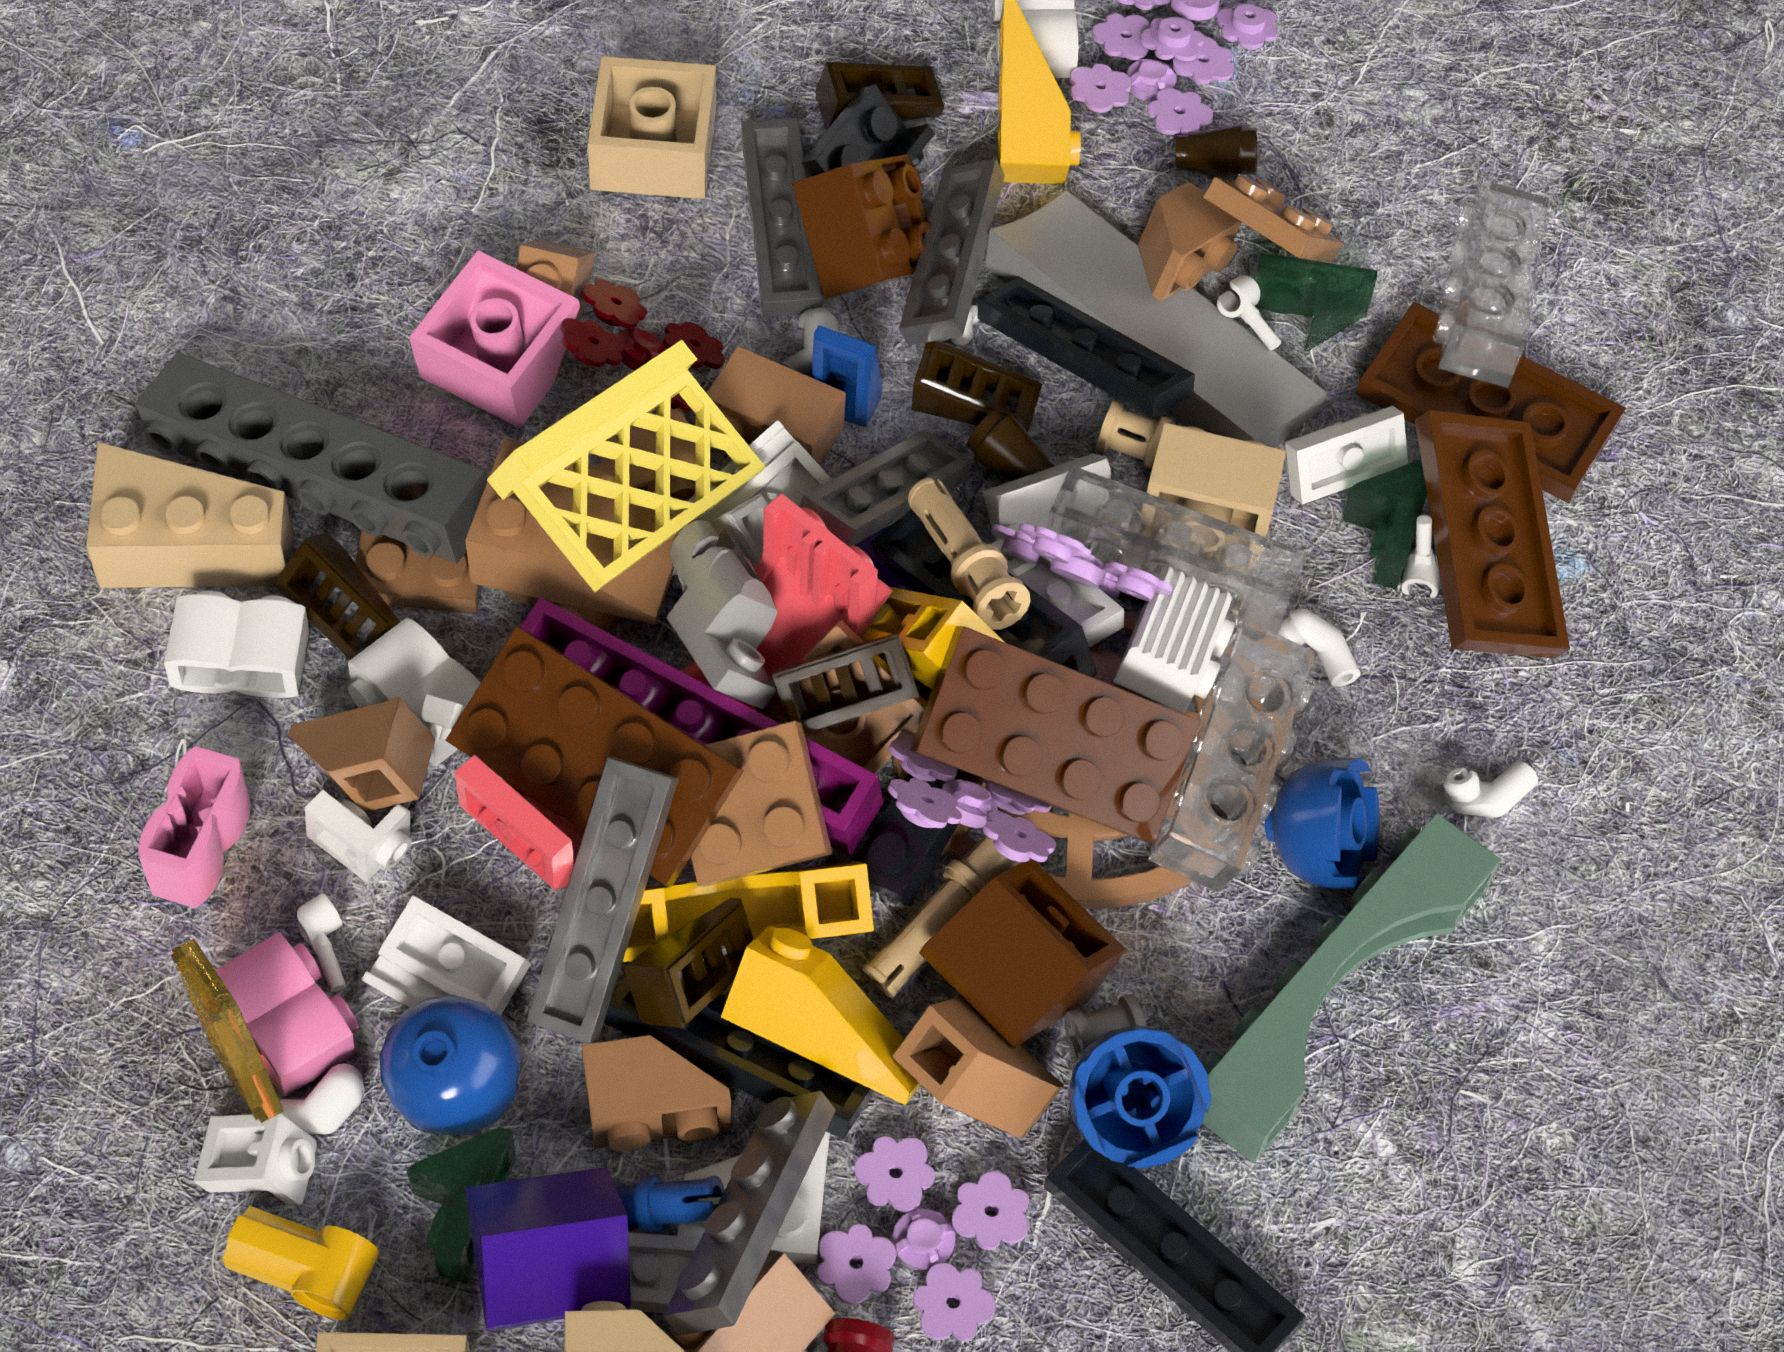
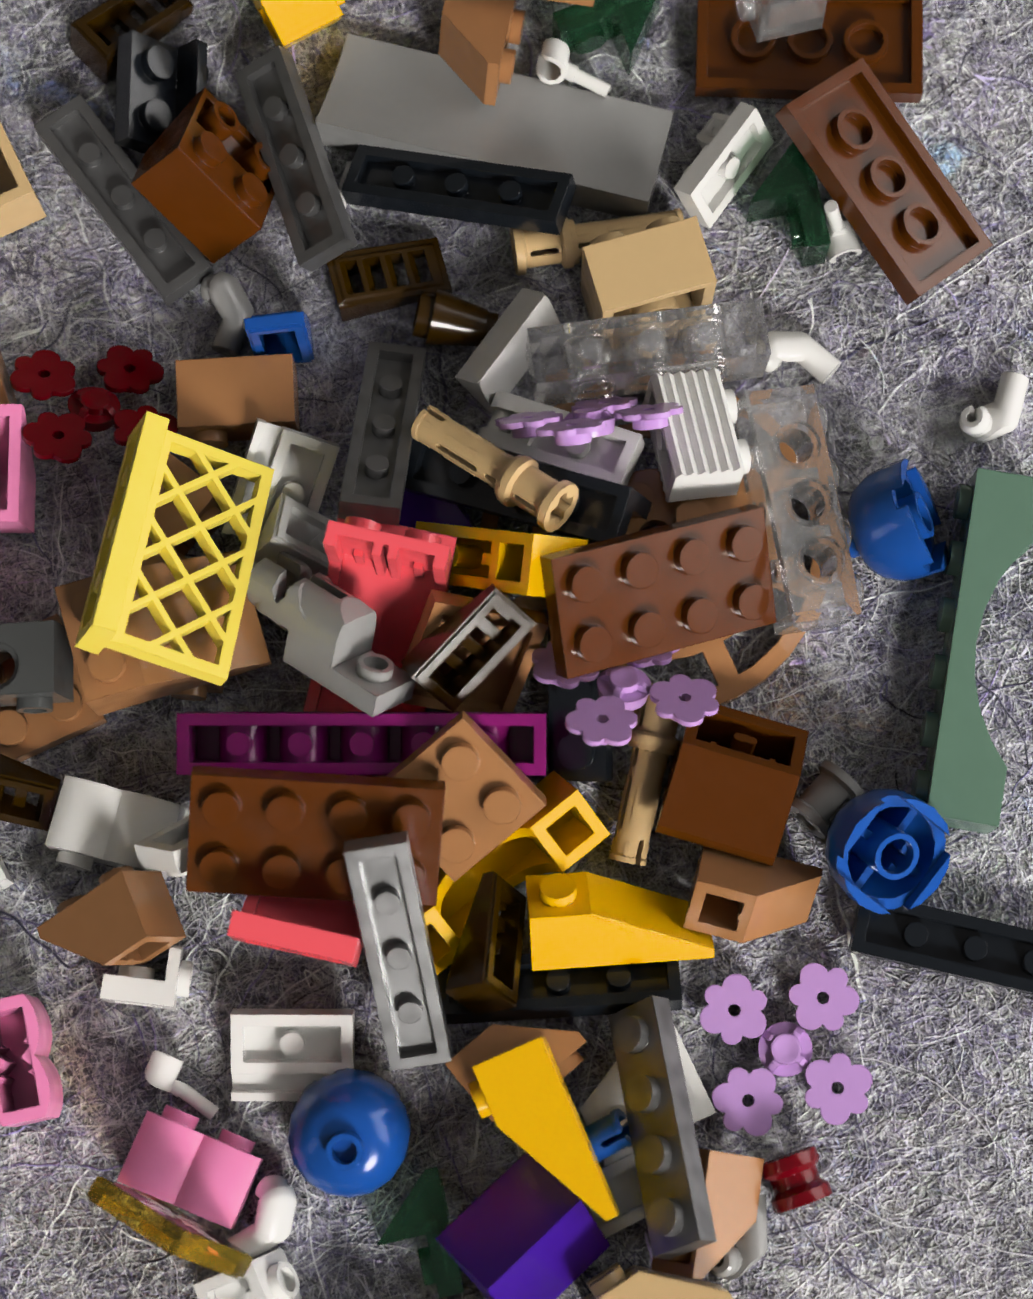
camera: 25 degrees left, 20 degrees up
none -> yellow slope [468,1036,620,1221]

